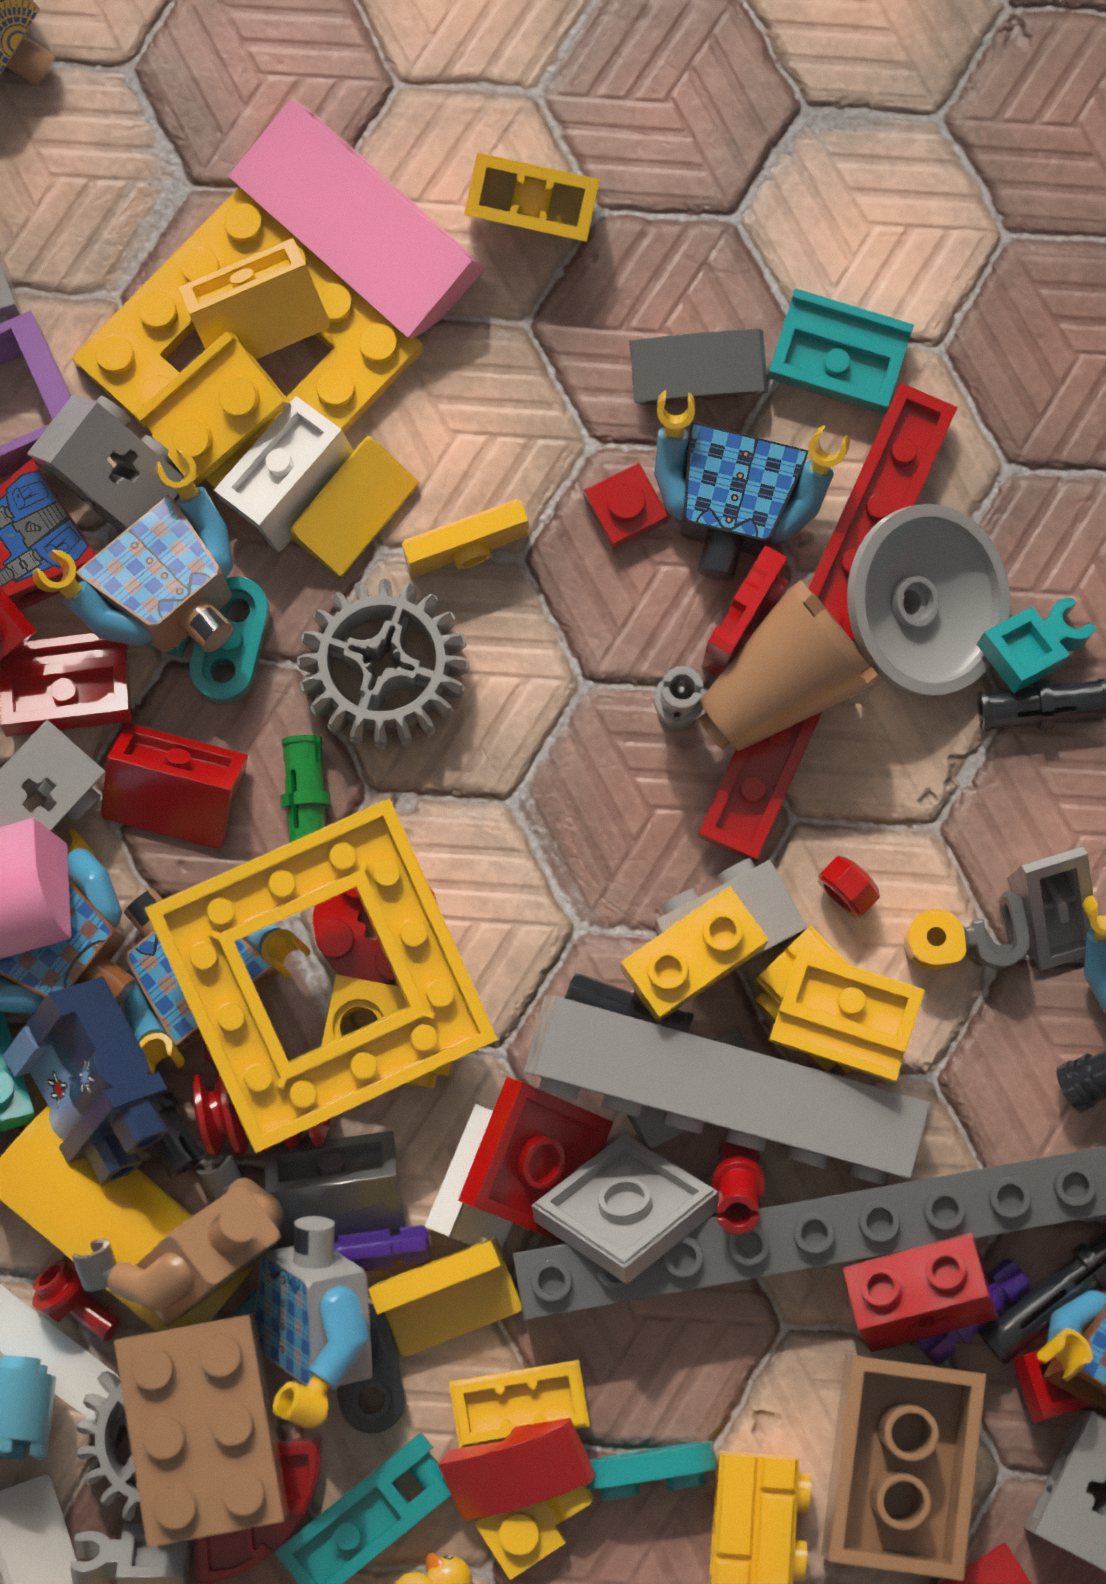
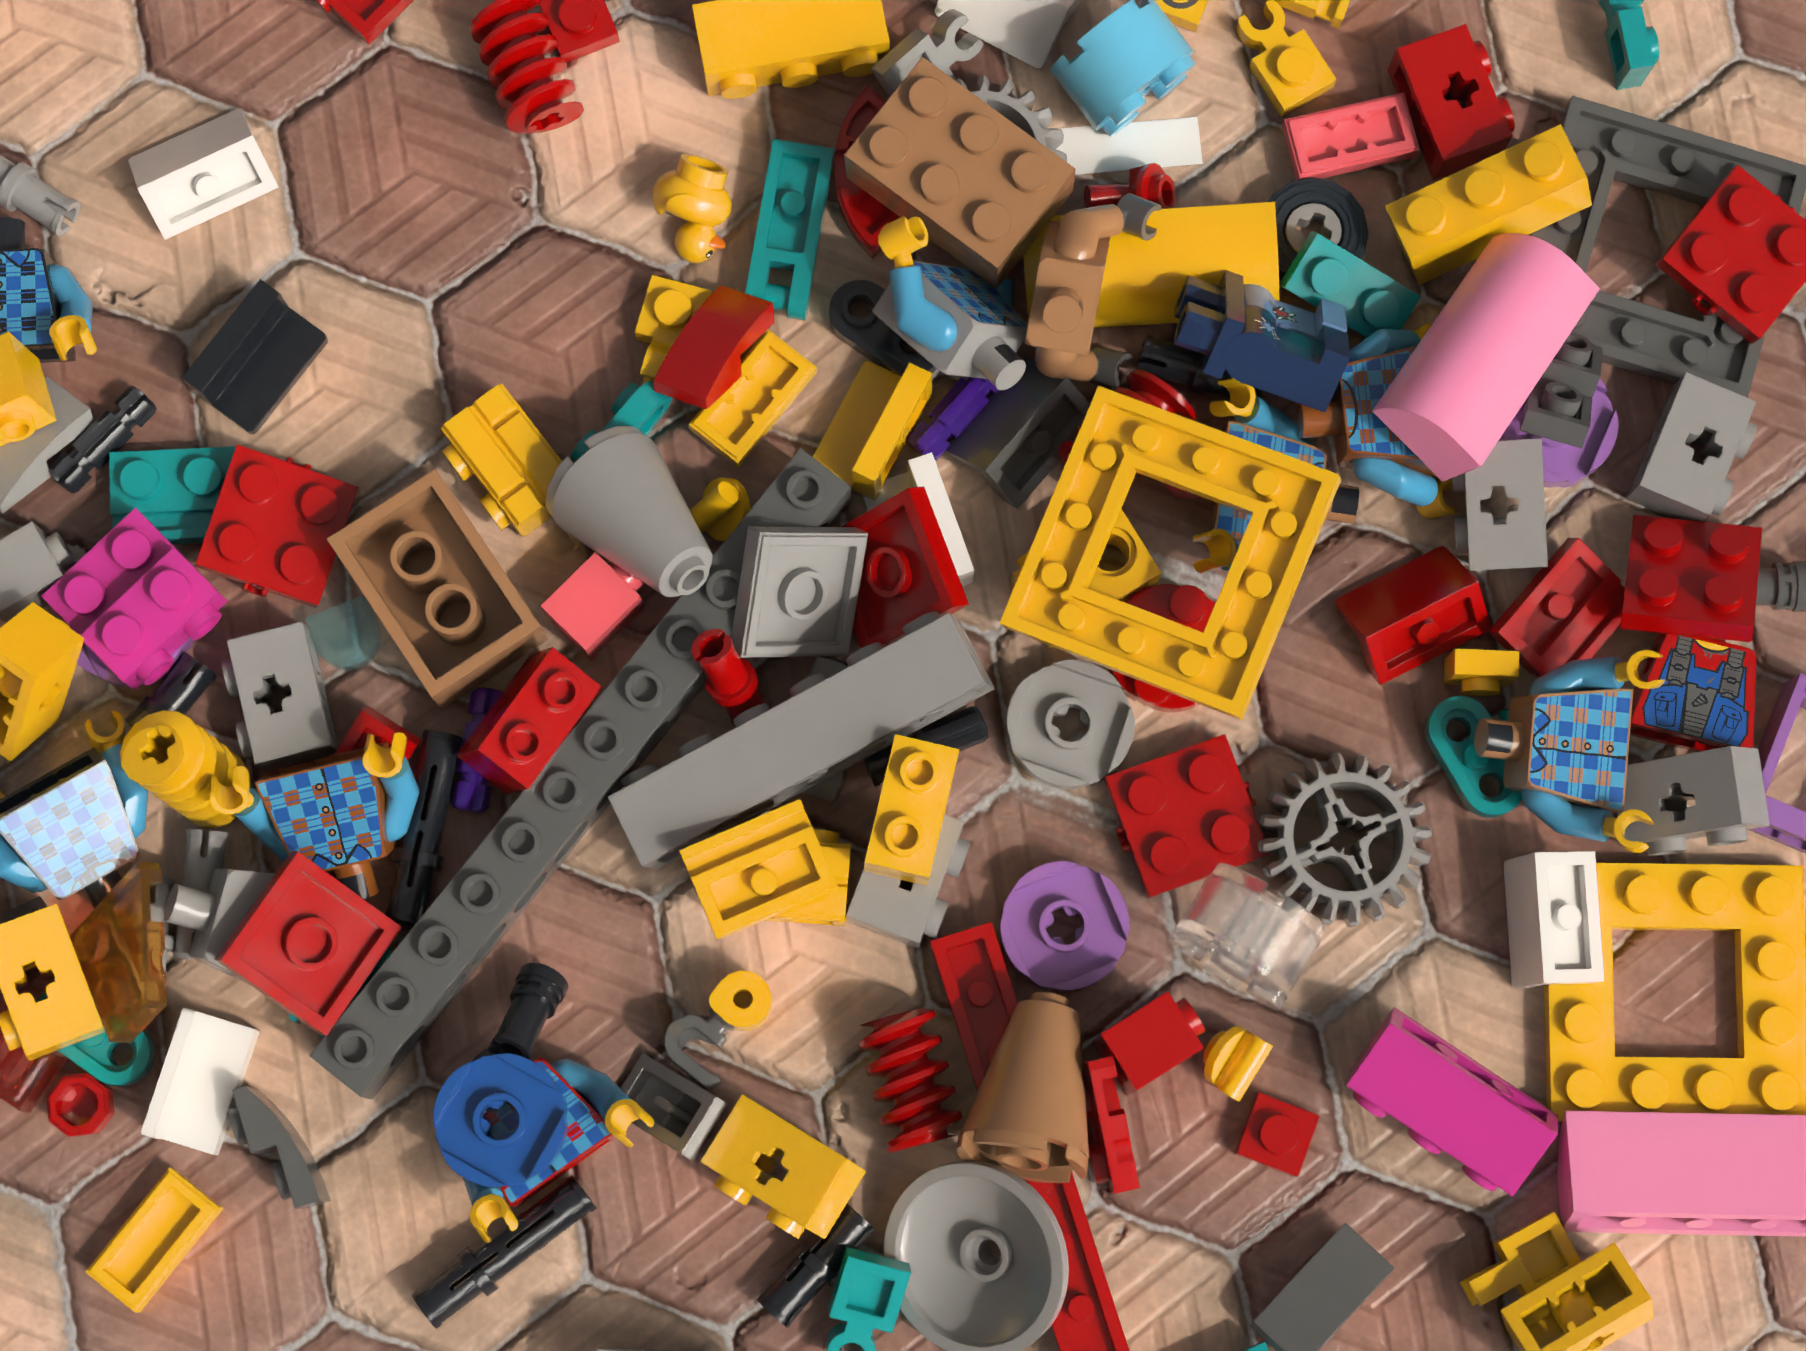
camera: 135 degrees right, 0 degrees up
yellow plate [134,331,291,485] -> none
yellow panel [179,238,330,360] -> none
green pin [280,735,331,843] -> none
yellow slope [290,436,420,579] -> none
yellow plate [402,499,529,579] -> none
torso [654,390,850,581] -> none
light grey pin [654,666,705,731] -> none
red tile [817,856,880,918] -> none
none -> clear light blue tile [305,595,381,670]
none -> coral brick [540,552,645,661]
none -> light grey cone [545,426,712,597]
none -> yellow plate [690,477,751,541]
none -> yellow brick [700,1094,866,1239]
none -> red piece [859,1008,963,1153]
none -> medium lavender plate [999,861,1130,992]
none -> light grey plate [1006,659,1135,789]
none -> red brick [1092,991,1205,1096]
none -> red plate [1103,734,1270,899]
none -> clear brick [1168,863,1326,1010]
none -> yellow plate [1203,1026,1273,1102]
none -> dark pink brick [1346,1007,1558,1197]
none -> yellow plate [1444,649,1519,696]
none -> yellow plate [1459,1212,1582,1306]

